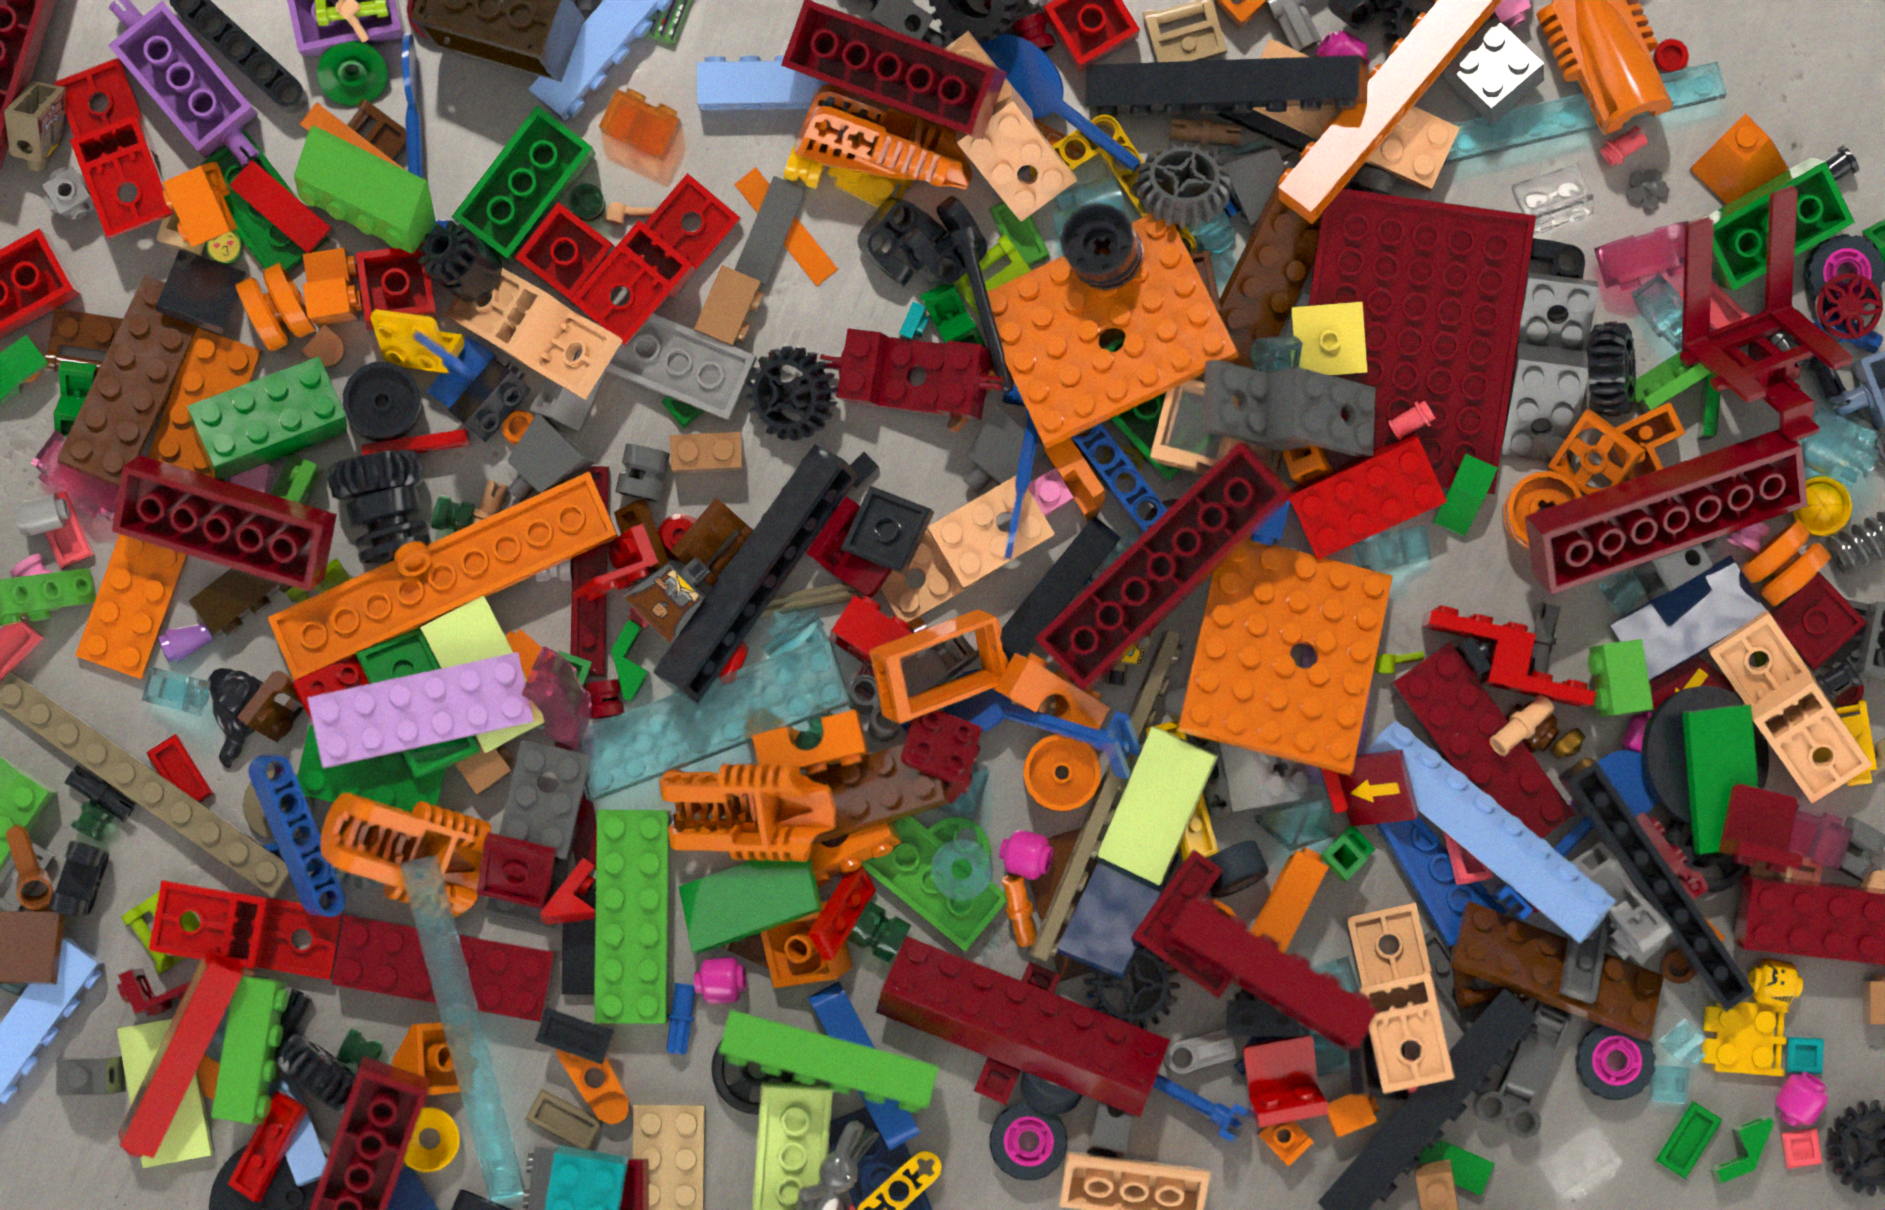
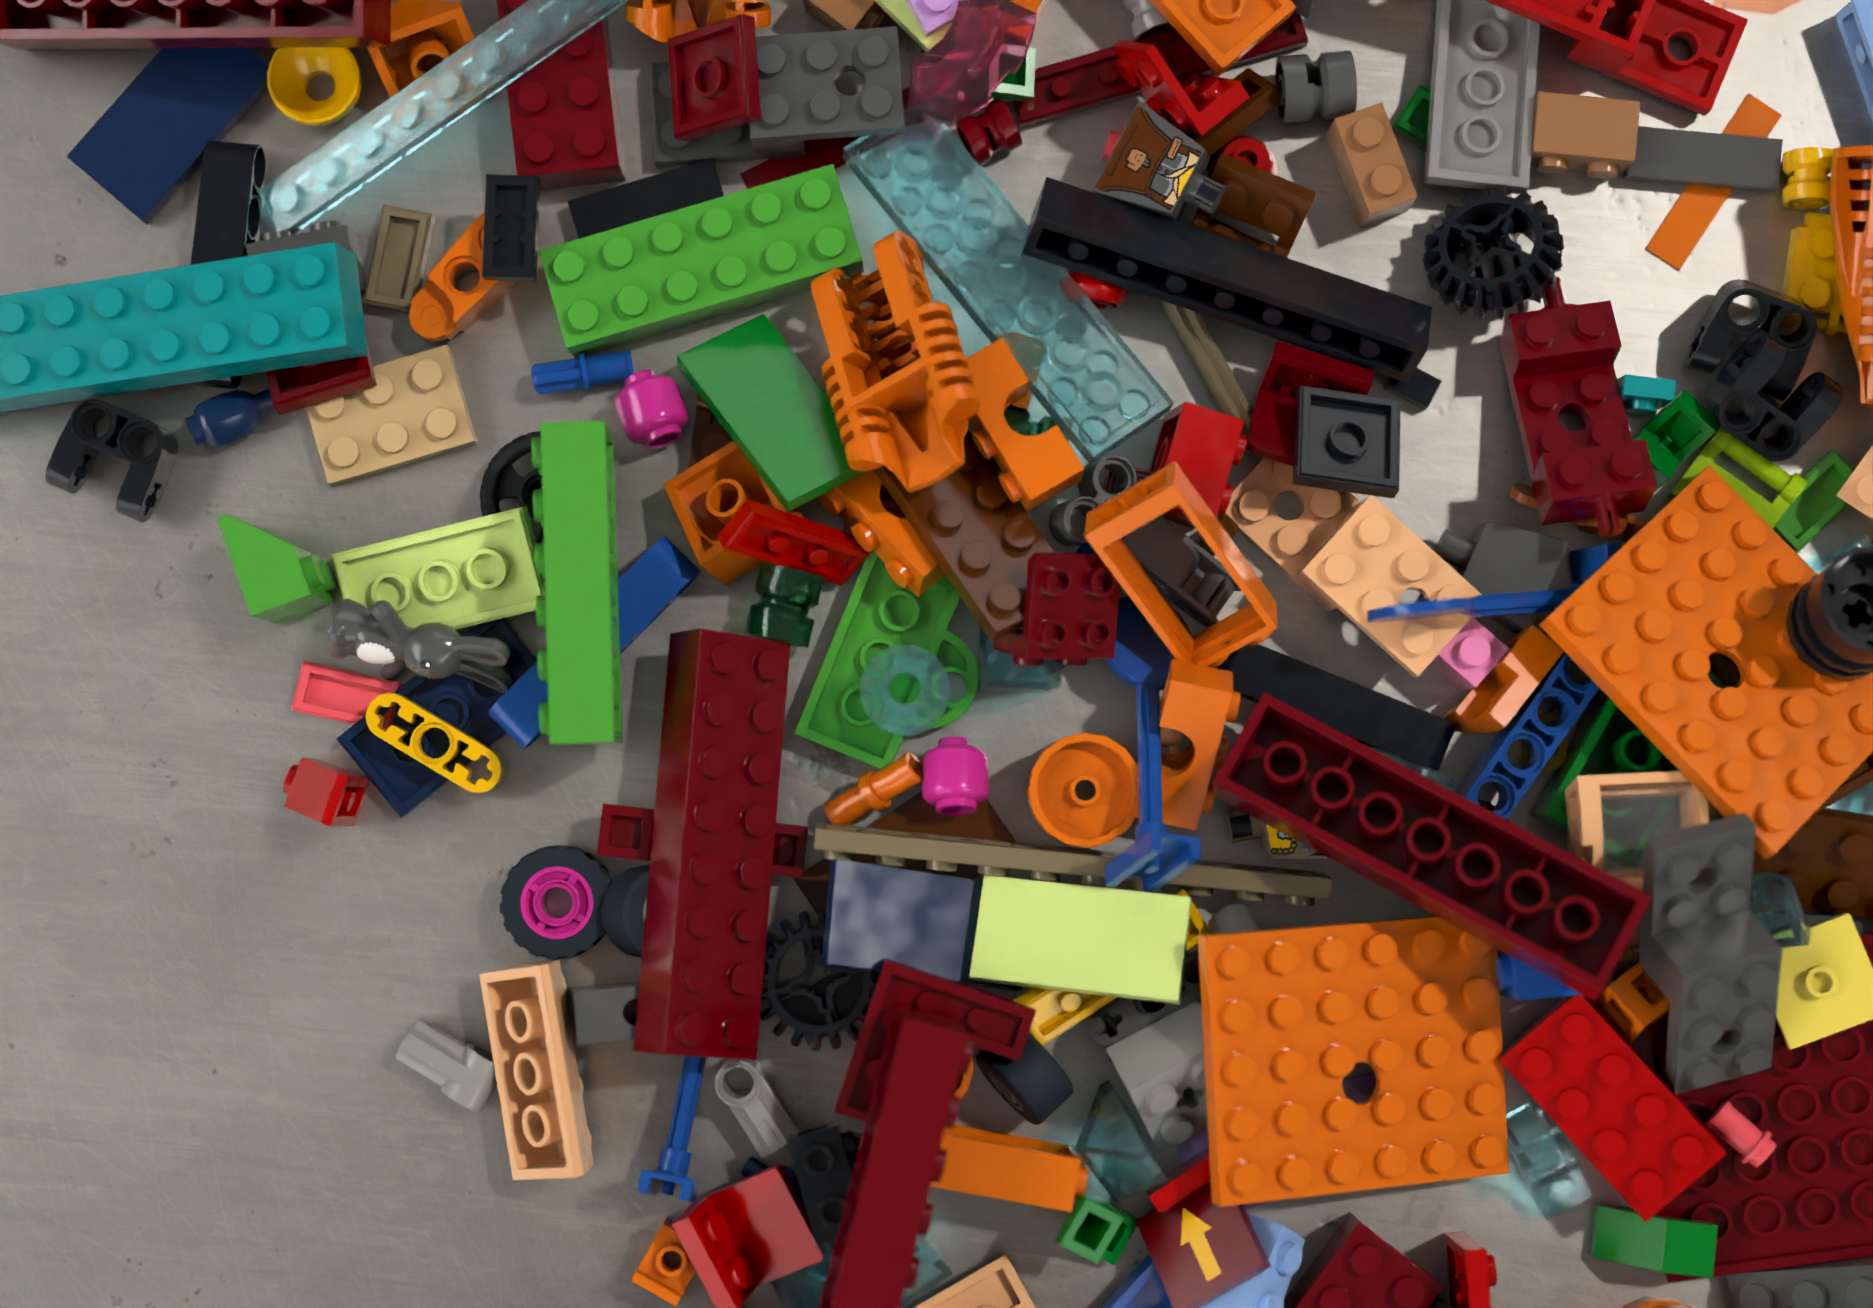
camera: 70 degrees right, 0 degrees up
red slope [540,858,596,925] -> none
green slope [611,620,650,703] -> none
clear light blue hips [762,609,829,672] -> none
black piece [949,226,1014,393] -> none
lime hand [1375,651,1424,674] -> none

